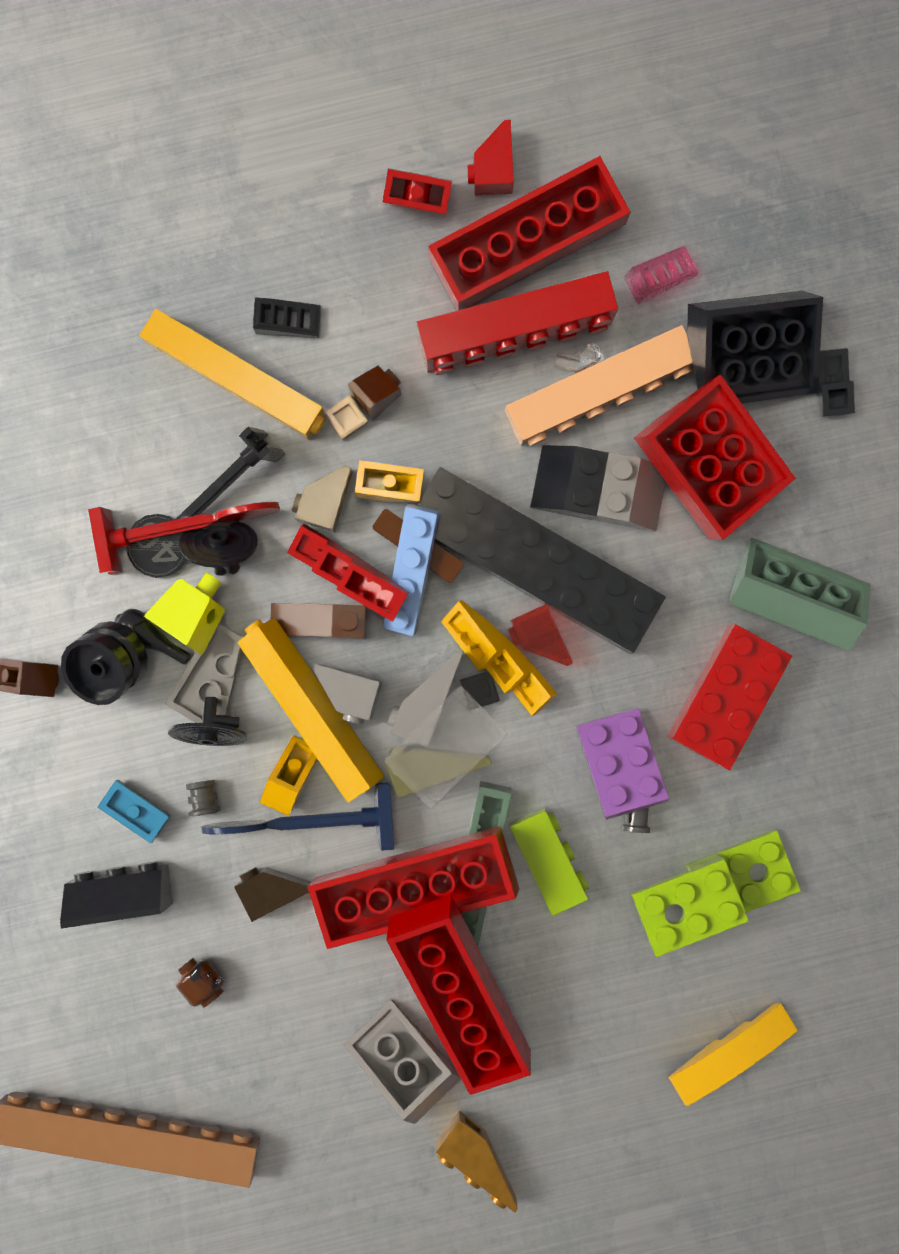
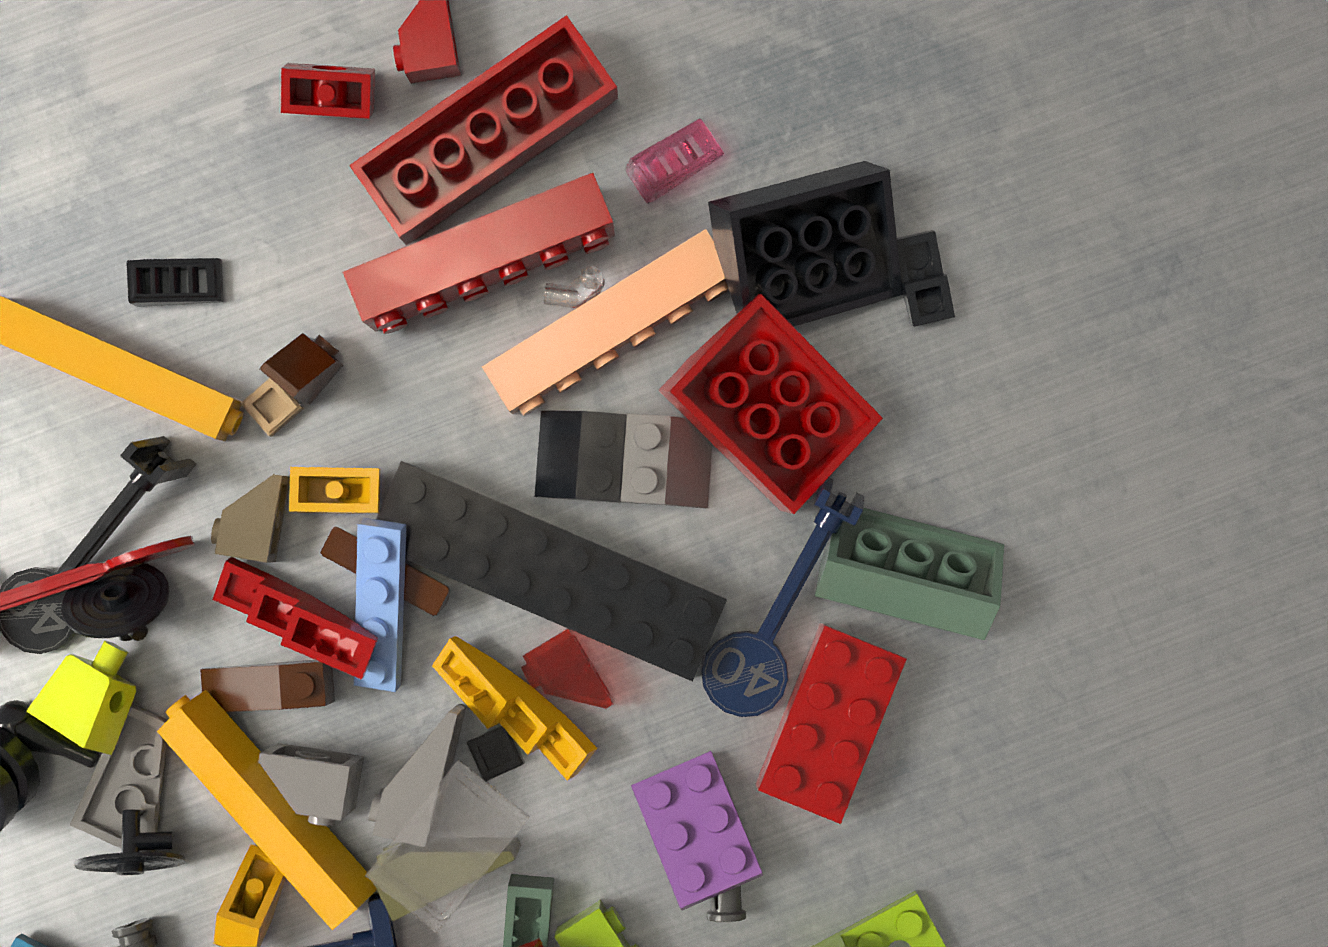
camera: 10 degrees left, 0 degrees up
none -> dark blue piece [701,477,864,717]

